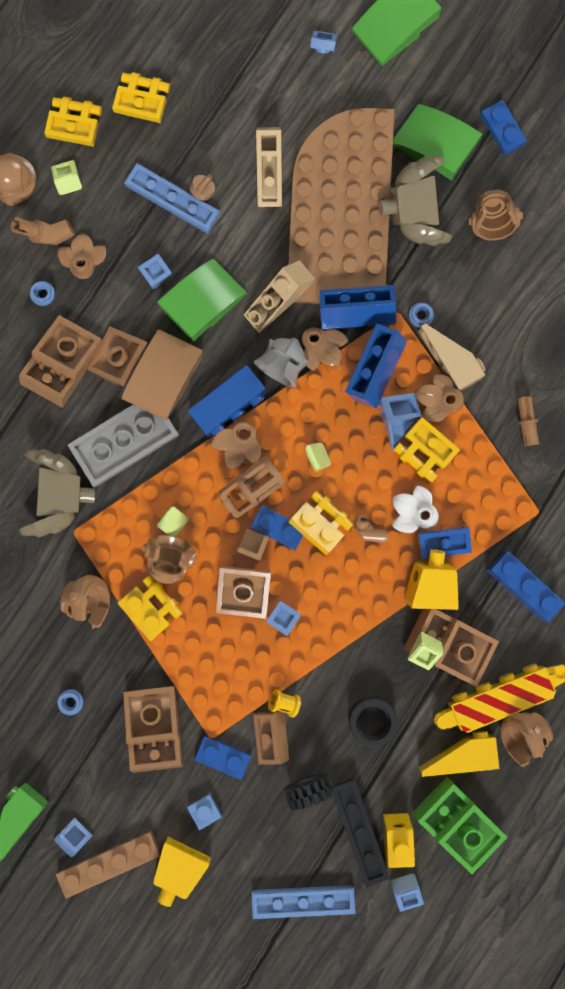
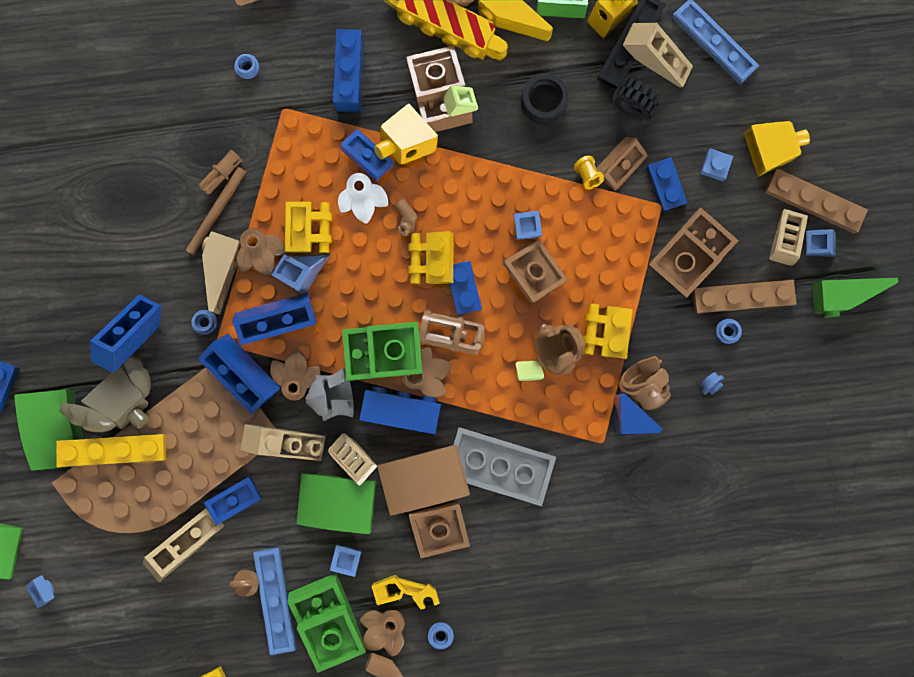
camera: 135 degrees left, 0 degrees up
medium nougat slope [19,315,102,408] -> none
dark tan torso [19,449,95,538] -> none
medium nougat panel [236,528,270,561] -> none
yellowish green slope [305,443,331,472] -> none
medium nougat helmet [468,190,523,240] -> none
none -> yellow plate [56,434,166,467]
none -> blue brick [90,295,161,373]
none -> medium nougat bar [186,167,246,255]
none -> blue plate [204,477,263,525]
none -> bright green slope [287,573,366,673]
none -> tan slope [328,433,377,485]
none -> bright green slope [342,322,423,381]
none -> yellow piece [371,575,440,610]
none -> blue slope [614,393,663,434]
none -> tan slope [623,23,693,87]
none -> medium nougat plate [692,280,796,314]
none -> medium blue plate [700,372,724,395]
none -> tan slope [769,209,808,266]

